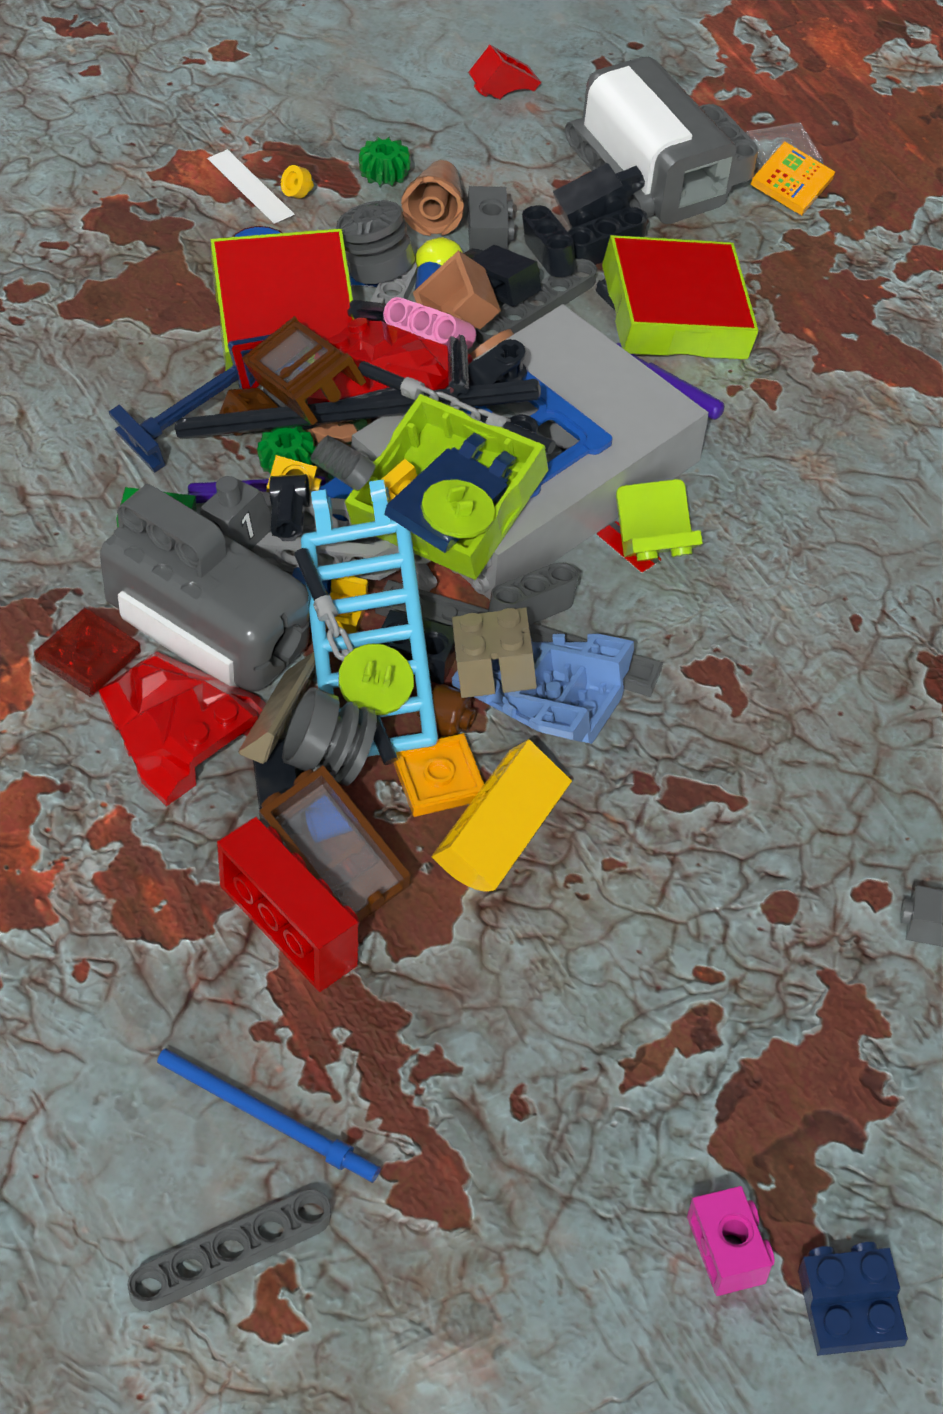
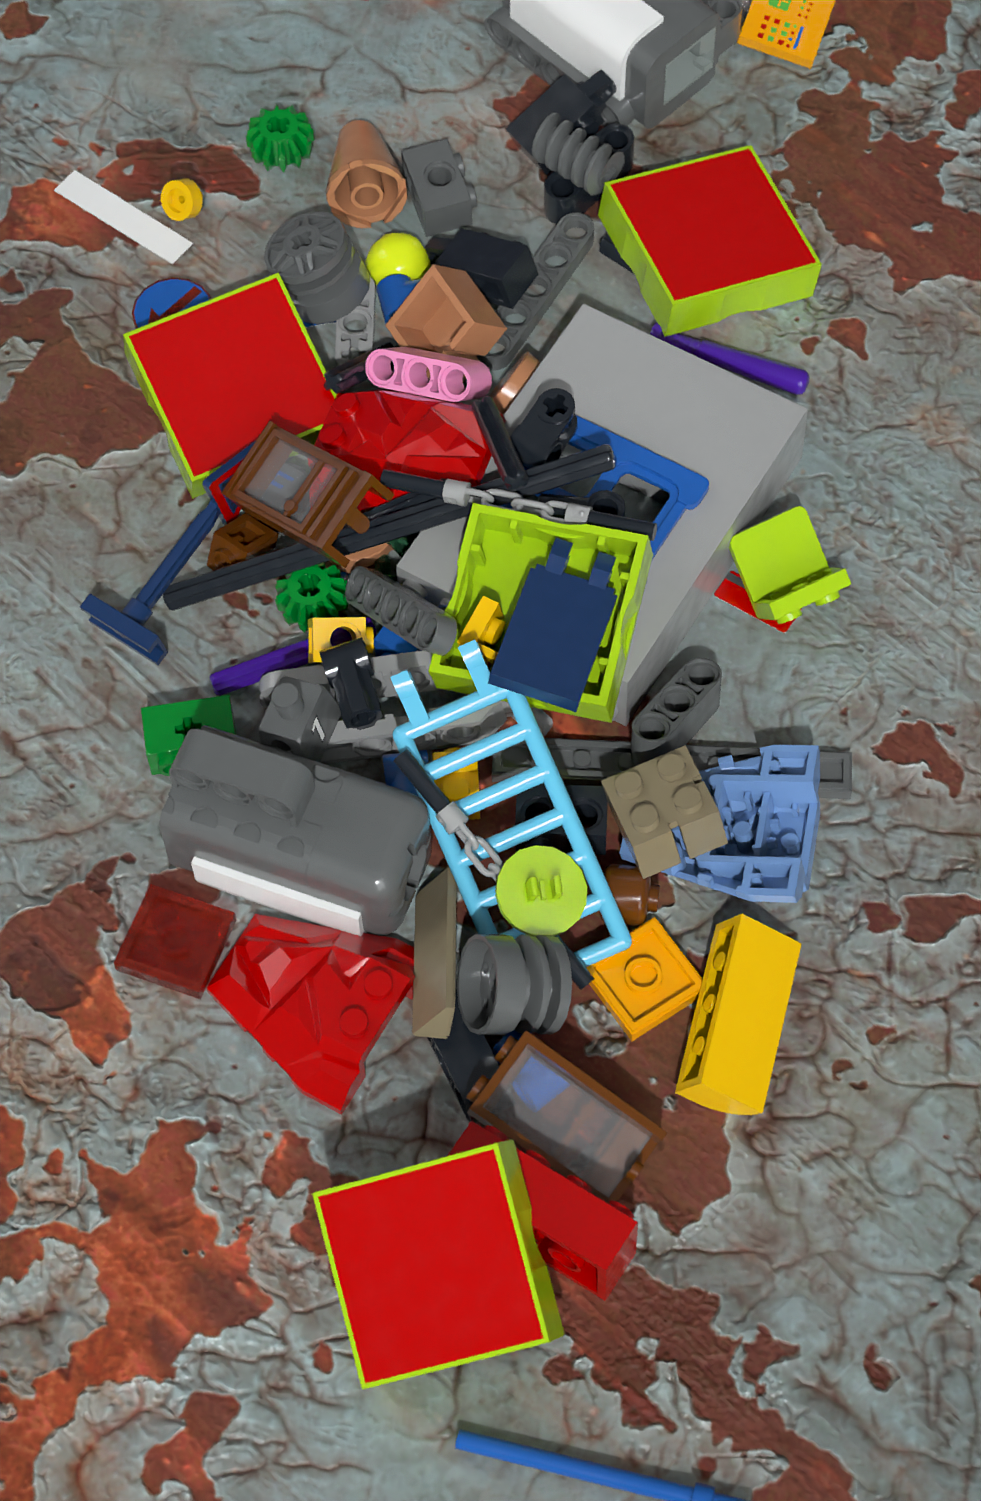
camera: 10 degrees left, 10 degrees up
lime piece [421,479,495,538] -> none
black beam [522,205,576,277] -> none
none -> red tile [312,1140,565,1390]
none -> dark grey piece [532,113,625,195]

